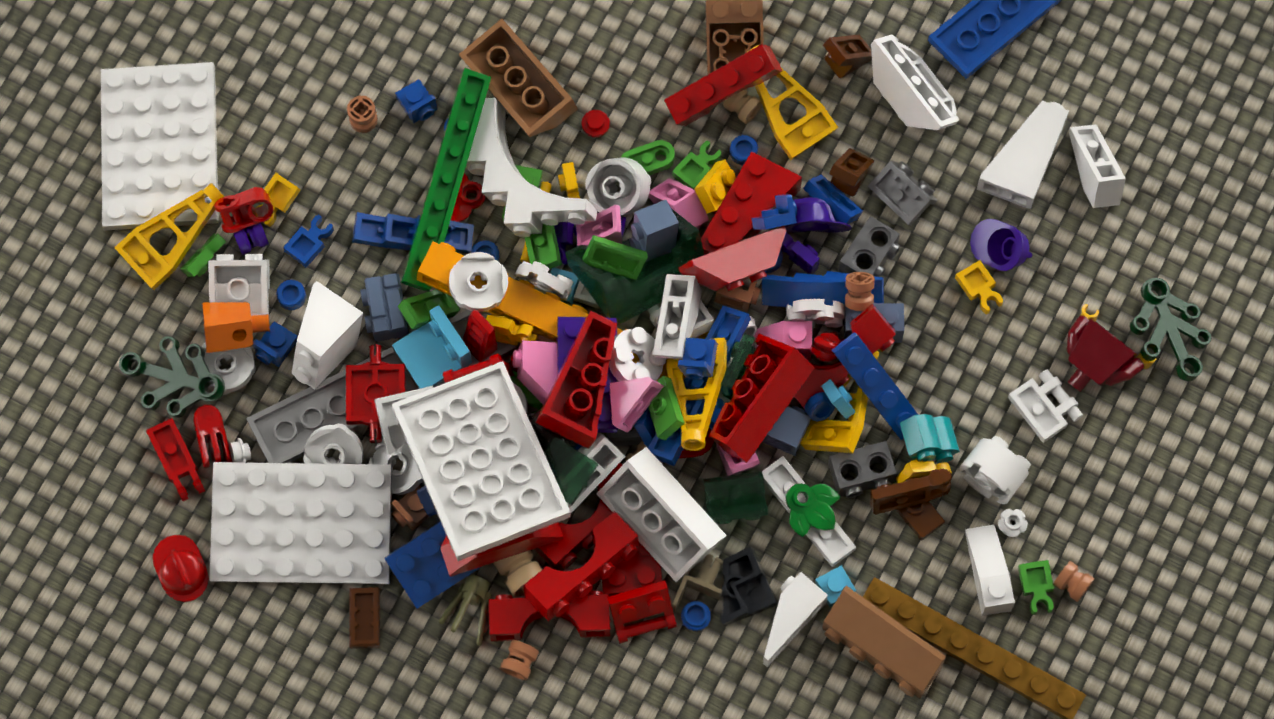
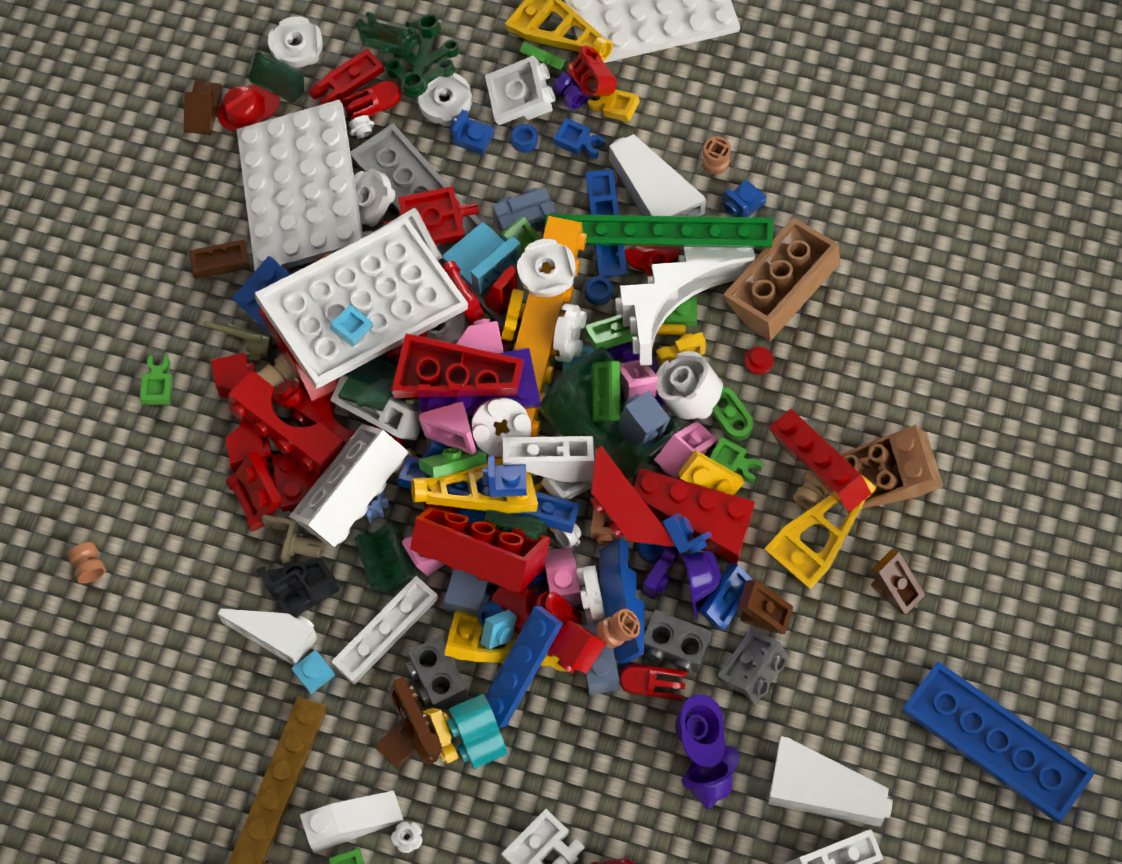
camera: 80 degrees right, 5 degrees down
orange torso [202,302,270,353] -> none
white slope [291,281,363,389] -> none
nougat wheel [500,640,539,680] -> none
blue plate [681,601,711,631] -> none
blue tile [730,135,758,165] -> none
green plate [786,483,840,537] -> none
medium nougat slope [822,586,946,698] -> none
white wedge [871,35,959,130] -> none
yellow plate [955,260,1003,315] -> none
white brick [959,436,1031,504] -> none
none -> bright green plate [140,355,173,405]
none -> reddish brown slope [183,80,223,135]
none -> clear green slope [249,50,304,102]
none -> white plate [268,17,323,68]
none -> red plate [274,380,303,408]
none -> medium azure plate [330,305,373,347]
none -> clear green hinge [355,12,421,56]
none -> white slope [609,134,706,217]
none -> red arm [619,664,687,701]
none -> dark purple piece [675,695,725,768]

